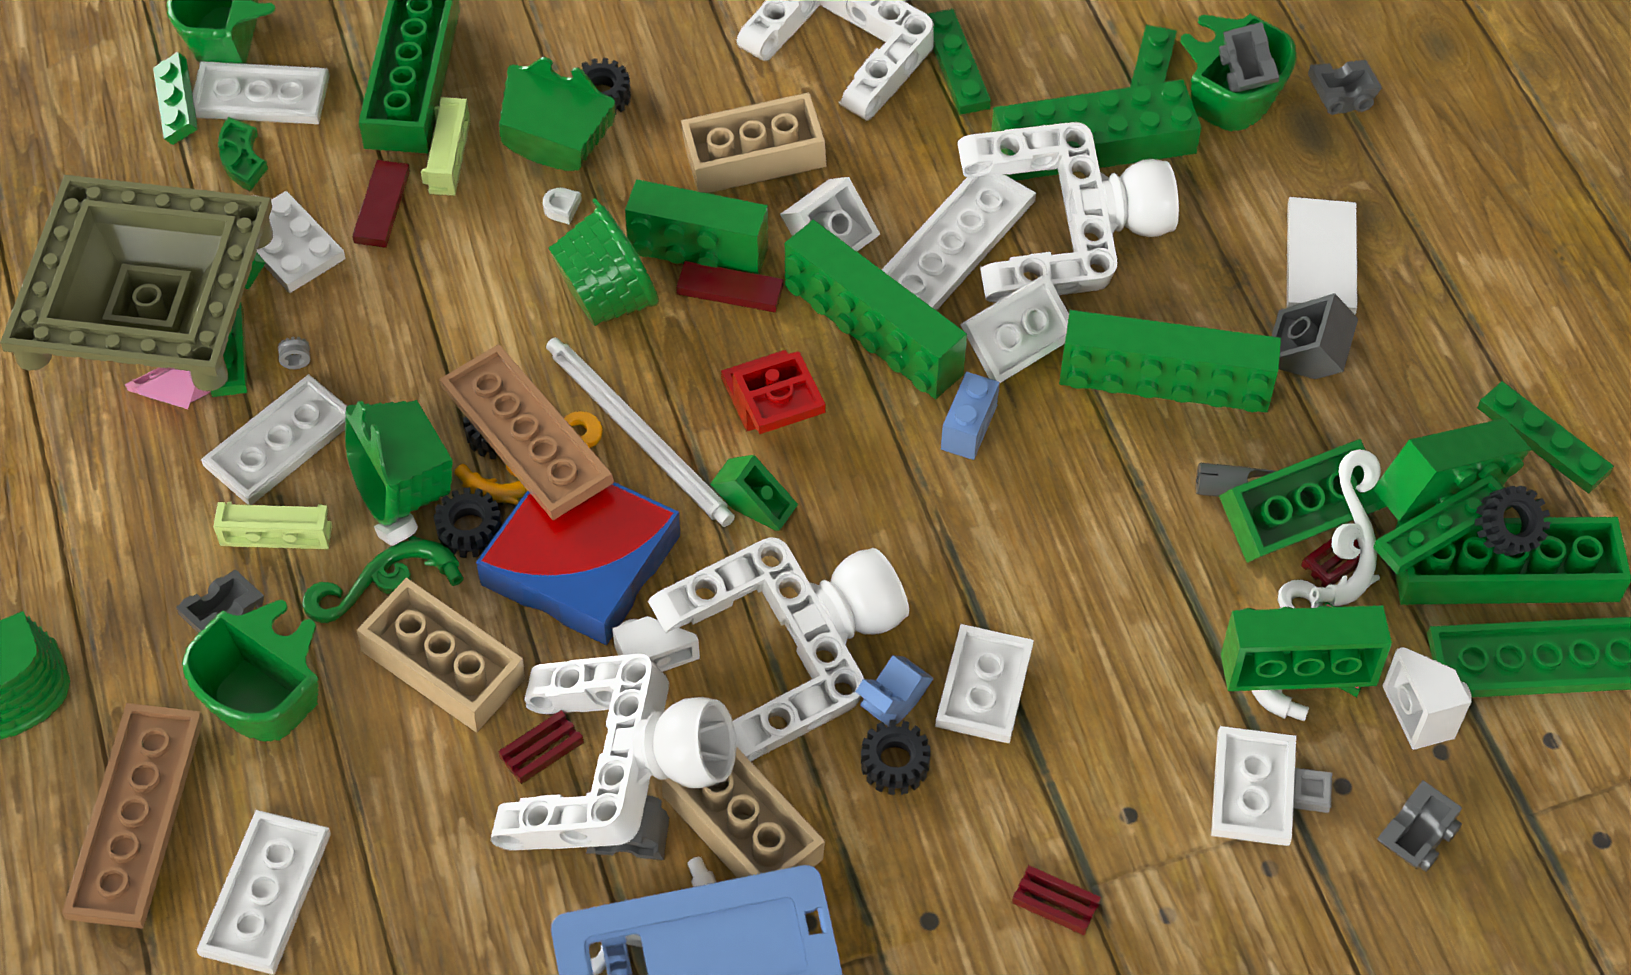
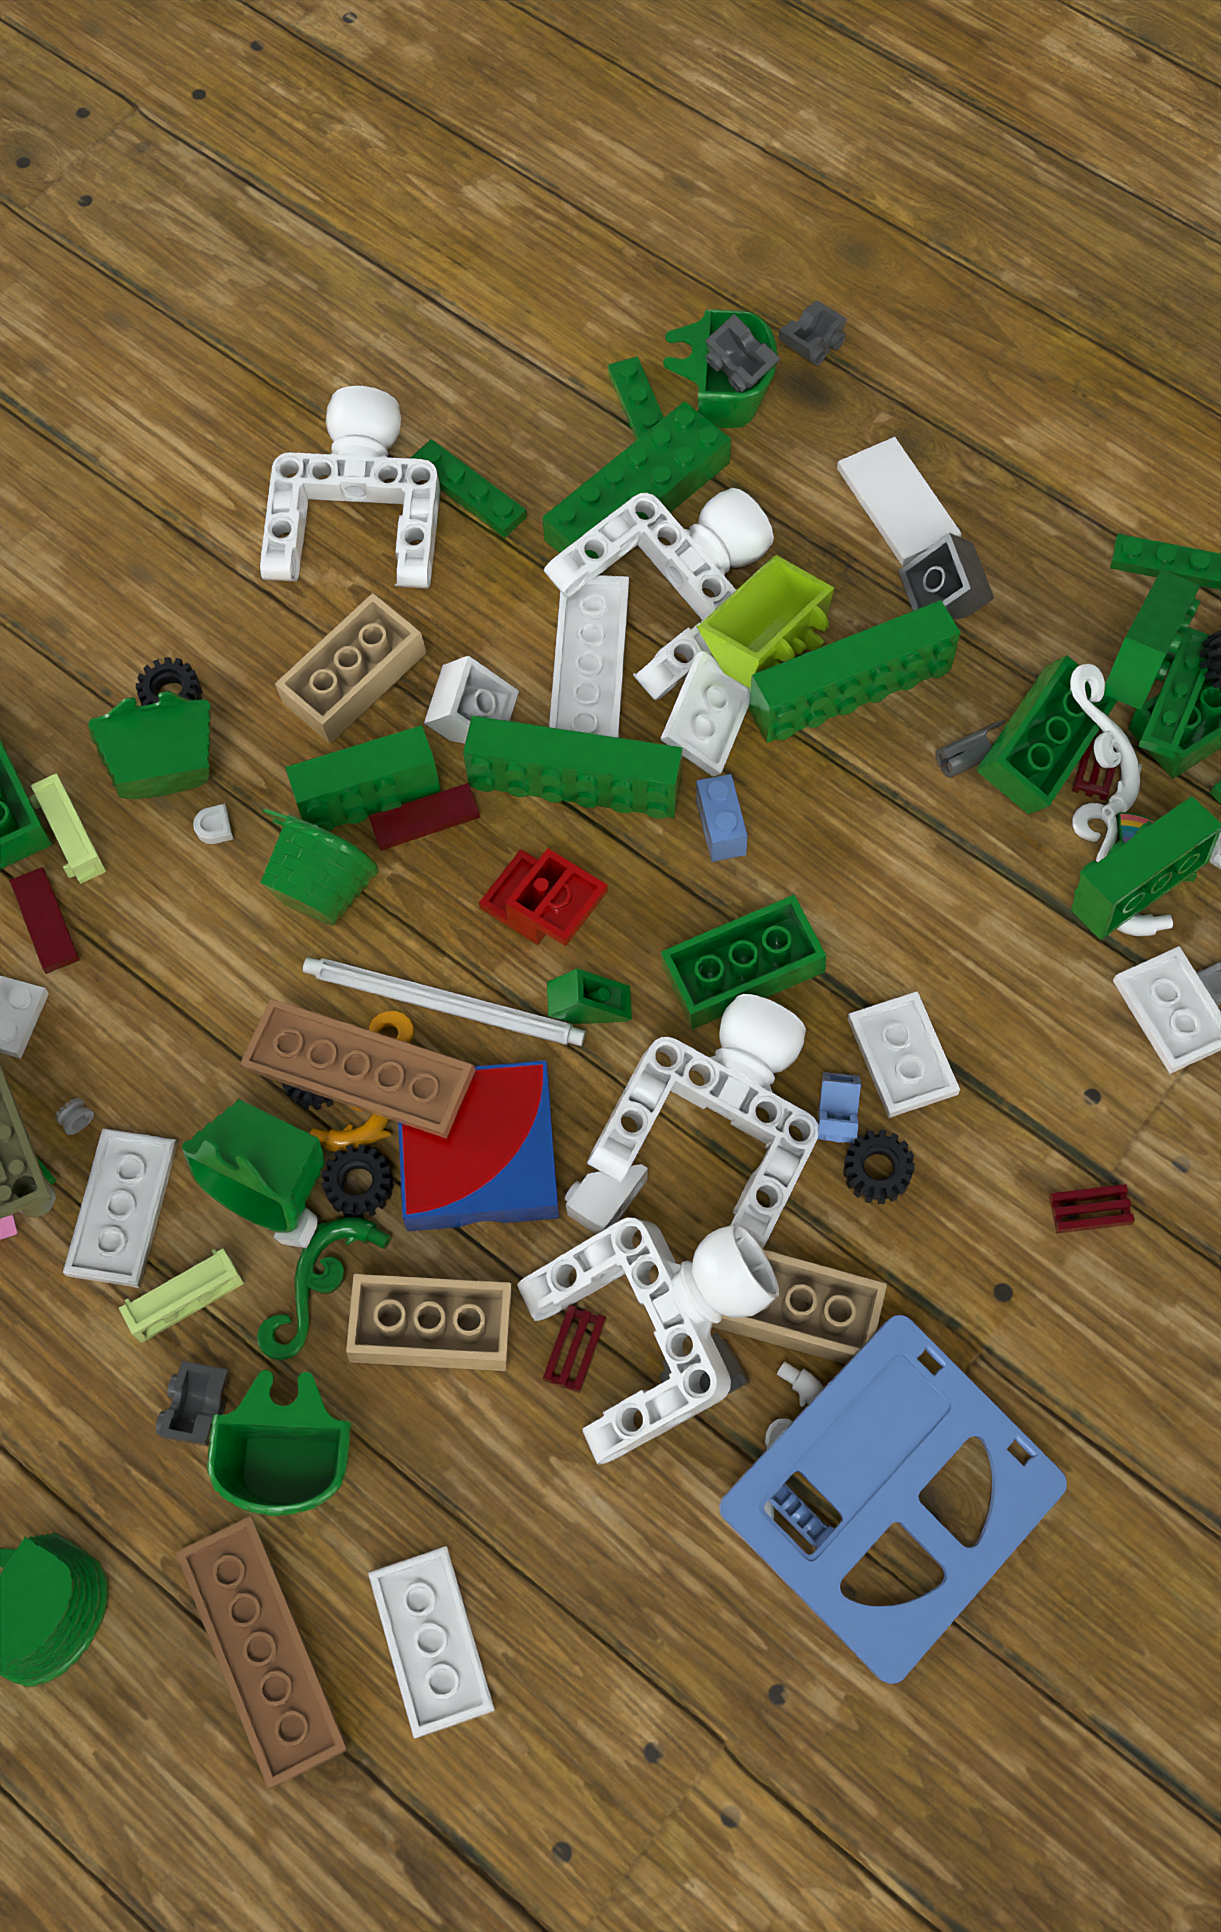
camera: 30 degrees left, 10 degrees up
none -> green brick [661,894,826,1030]
none -> lime piece [696,555,834,689]

